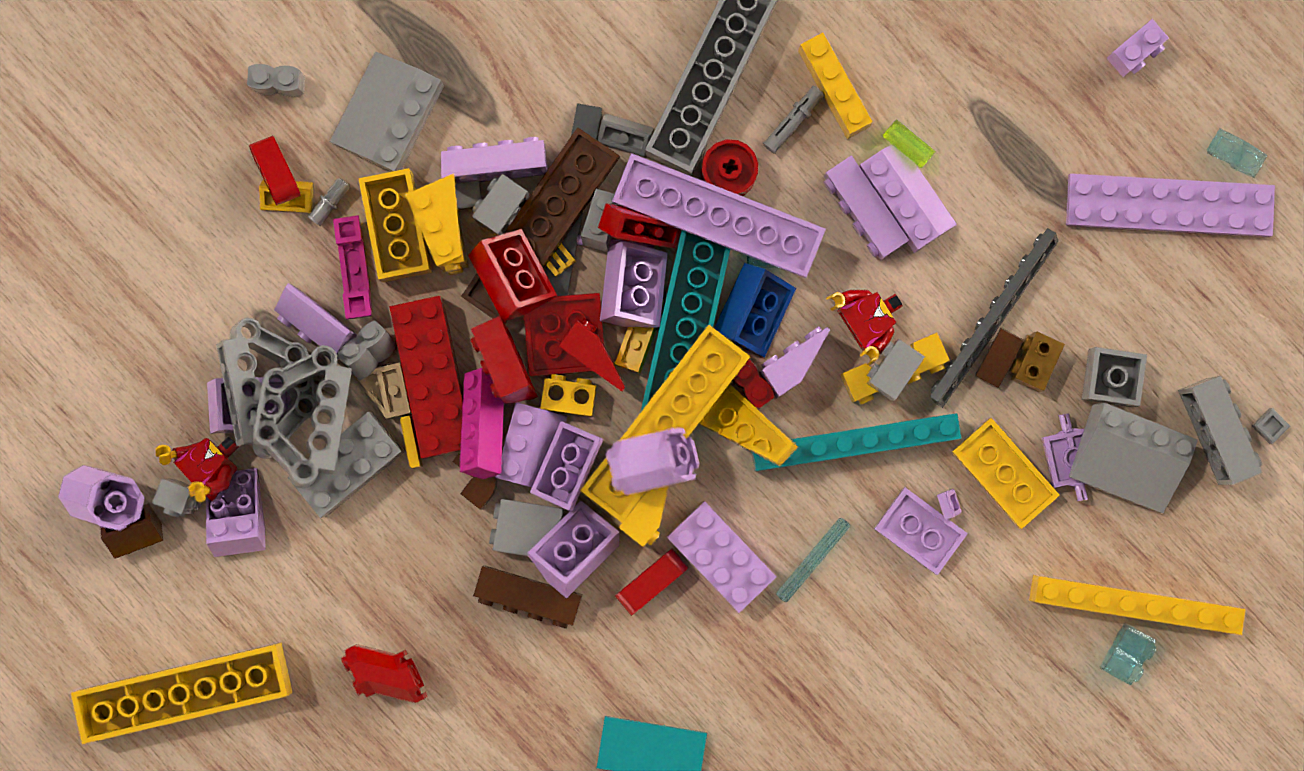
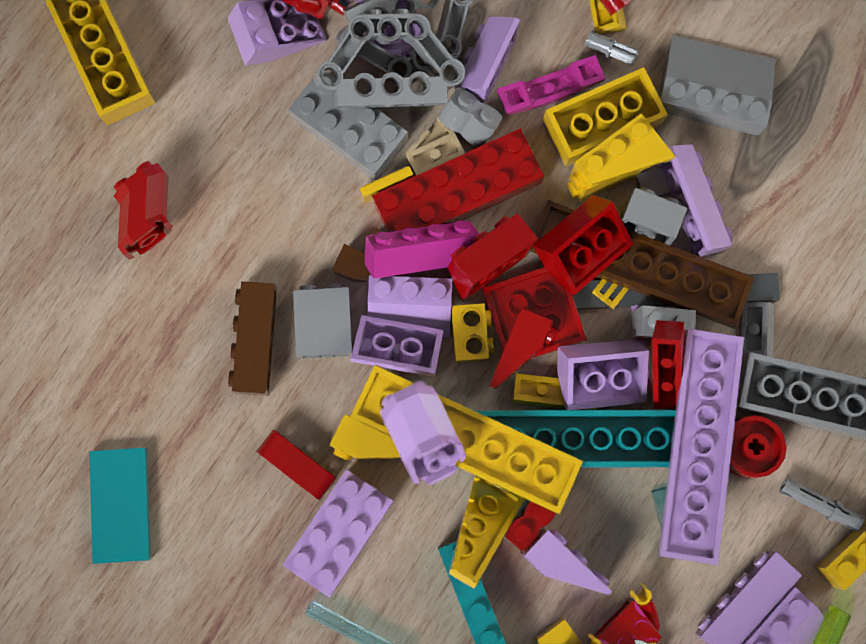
camera: 75 degrees right, 5 degrees down
lavender slope [528,501,619,598] -> none
blue slope [714,263,796,358] -> none

